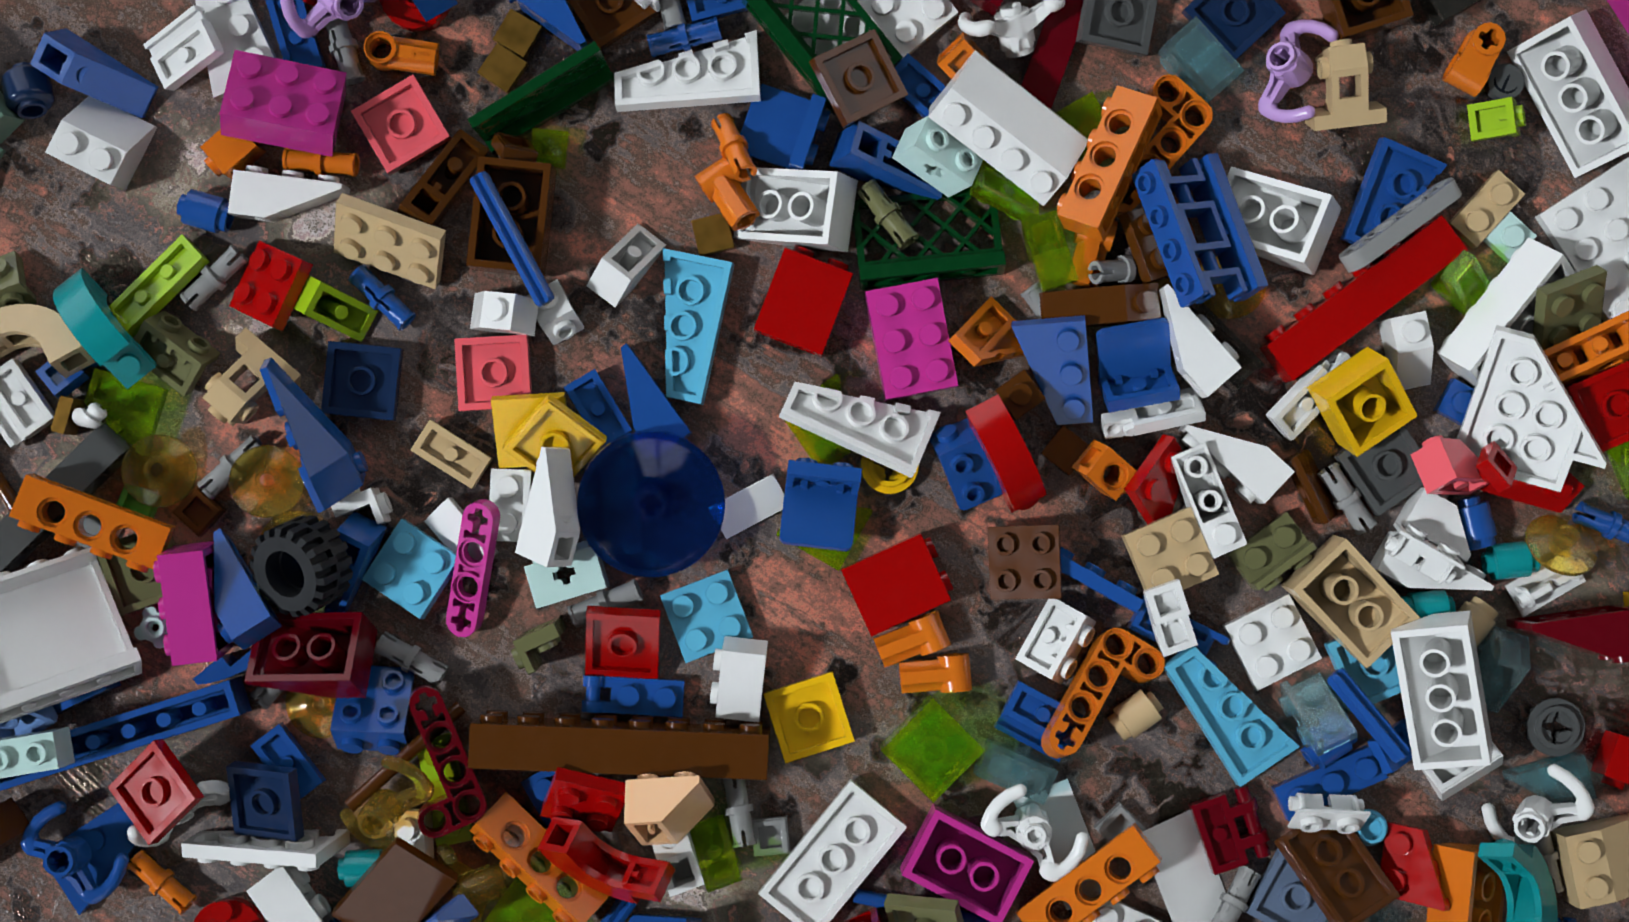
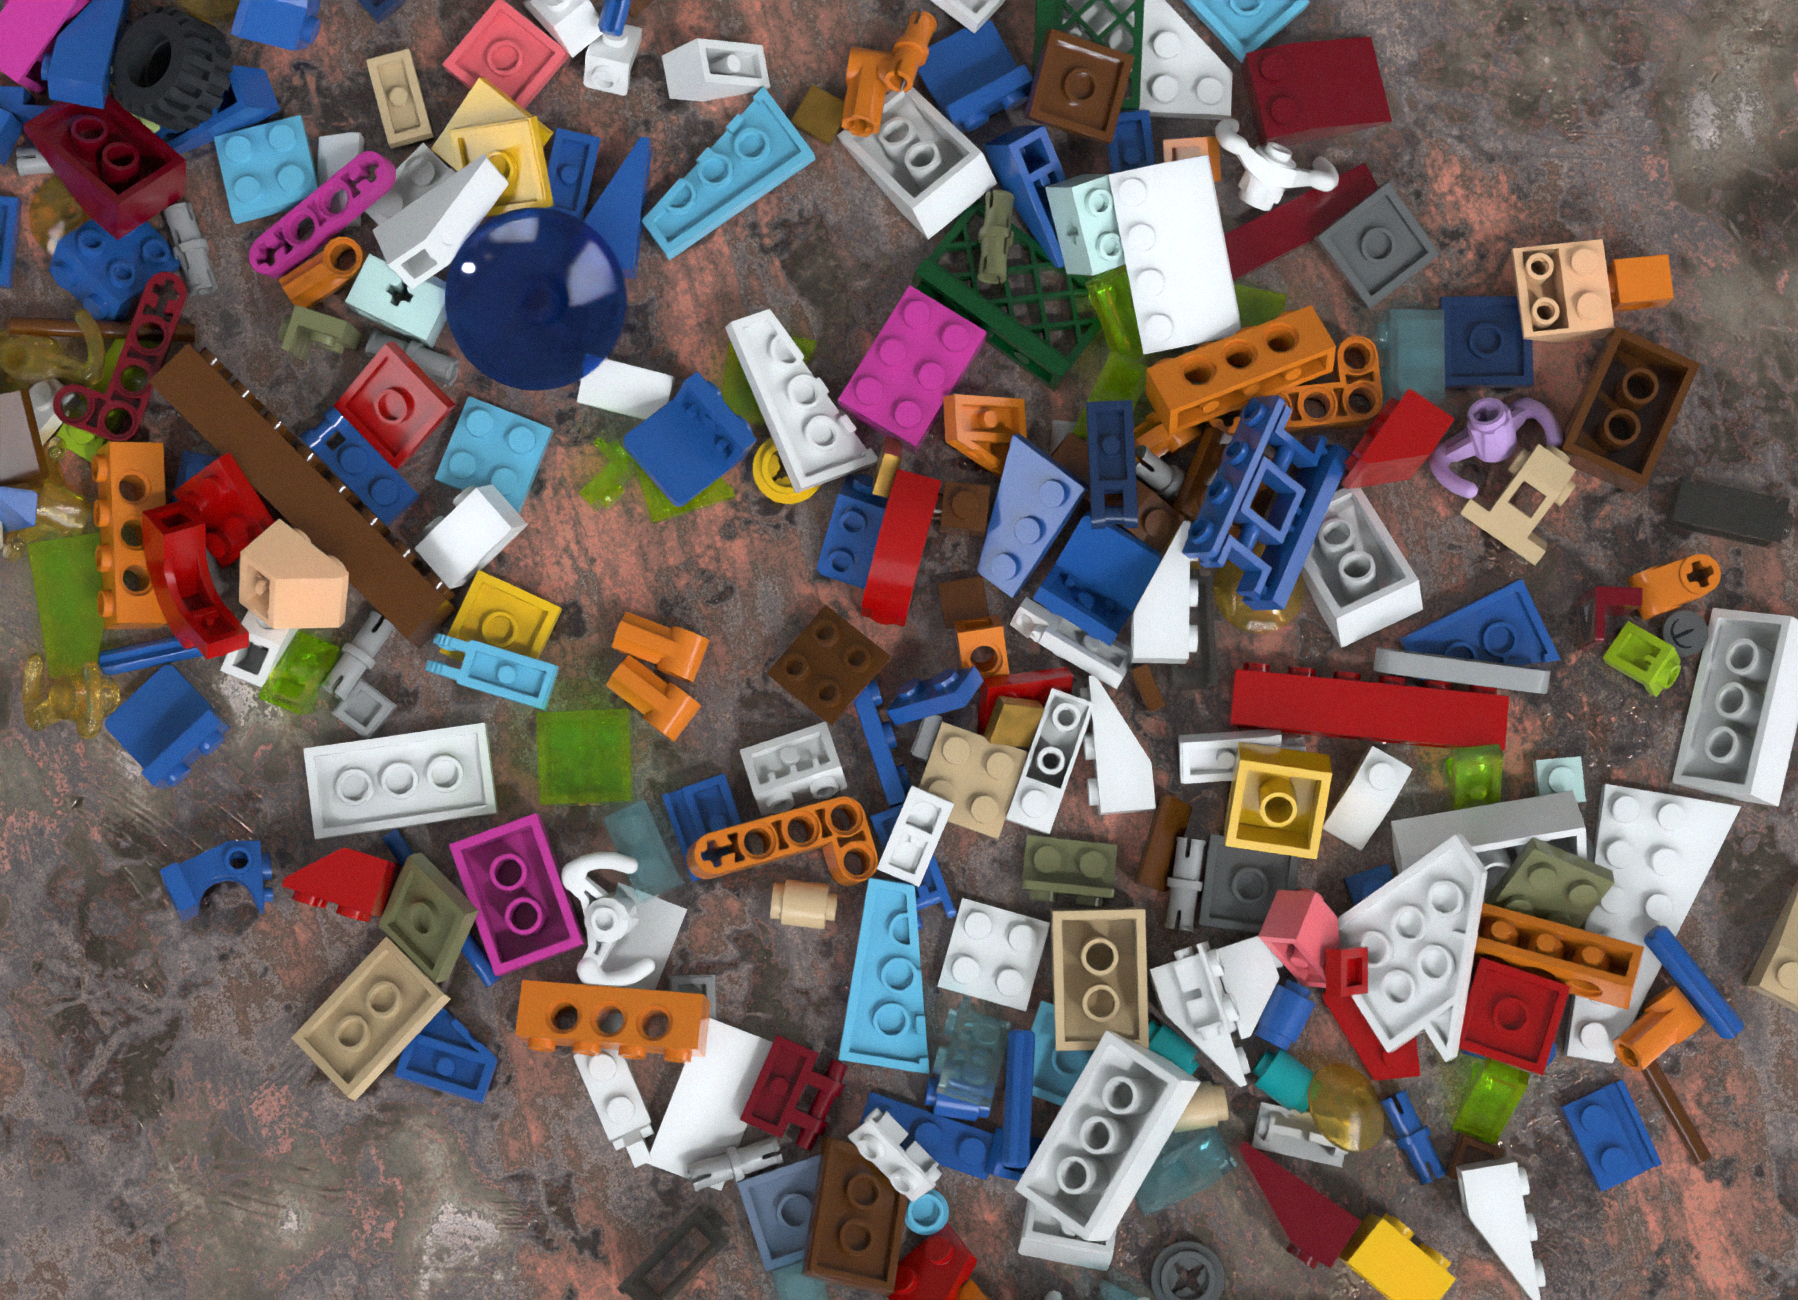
camera: 45 degrees right, 5 degrees down
white bracket [331,488,393,524] -> none
red brick [754,245,853,358] -> none
red brick [841,533,954,637] -> none
tan plate [1448,170,1525,249] -> none
none -> orange piece [279,237,369,309]
none -> medium azure hinge [424,633,559,711]
none -> clear neon green bracket [579,436,634,512]
none -> pearl gold tile [872,436,902,498]
none -> blue plate [886,666,984,726]
none -> light grey tile [910,715,943,763]
none -> pearl gold tile [984,696,1044,748]
none -> dark blue plate [1086,400,1138,530]
none -> reddish brown tile [1131,663,1168,713]
none -> red slope [1340,388,1454,489]
none -> dark red panel [1577,586,1643,651]

